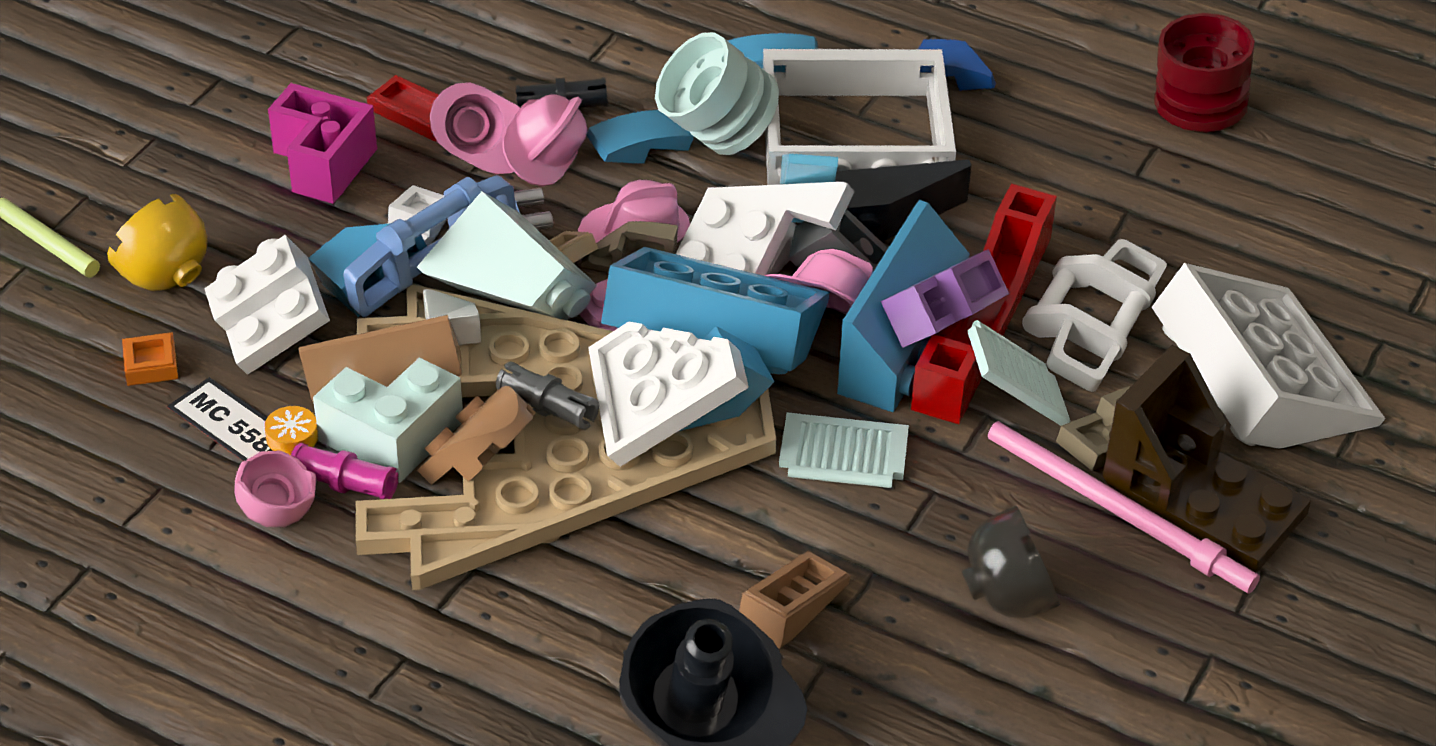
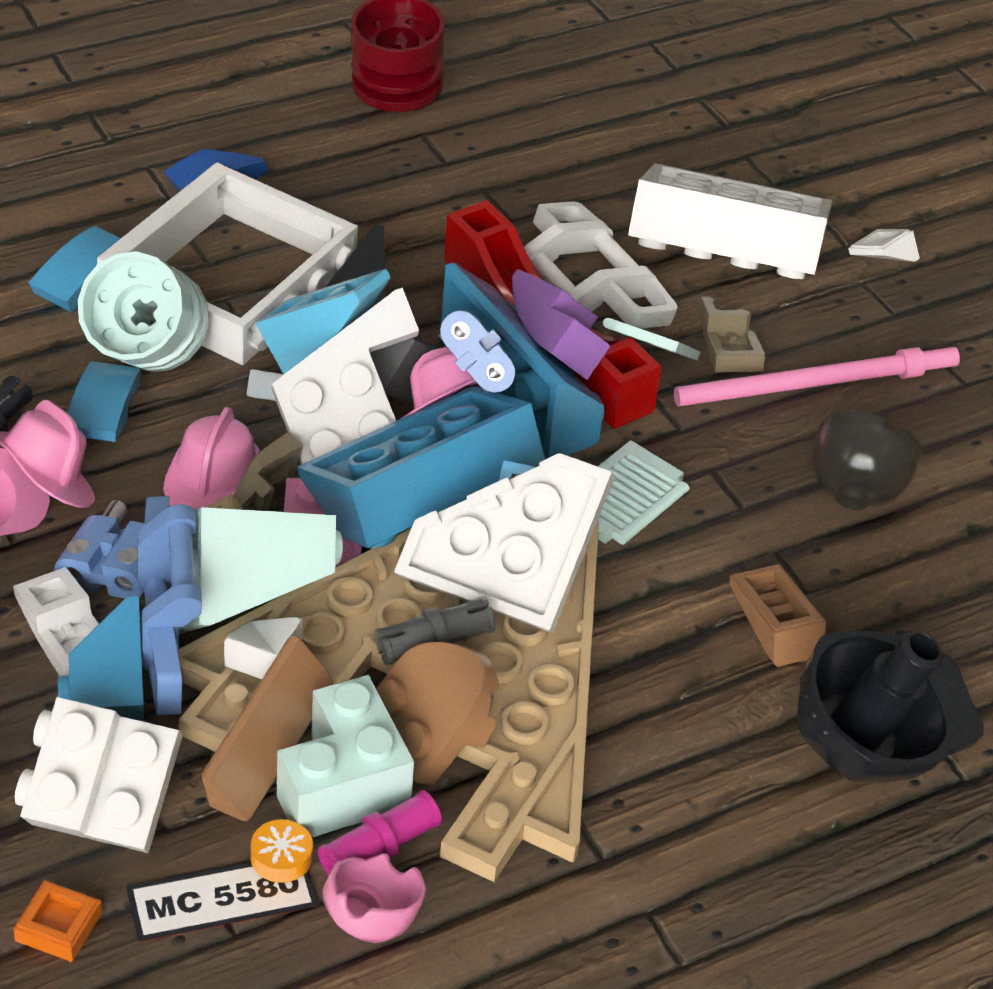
camera: 60 degrees left, 0 degrees up
dark brown bracket [1103,344,1311,573] -> none
none -> piece [439,309,515,392]
none -> white slope [848,229,920,262]

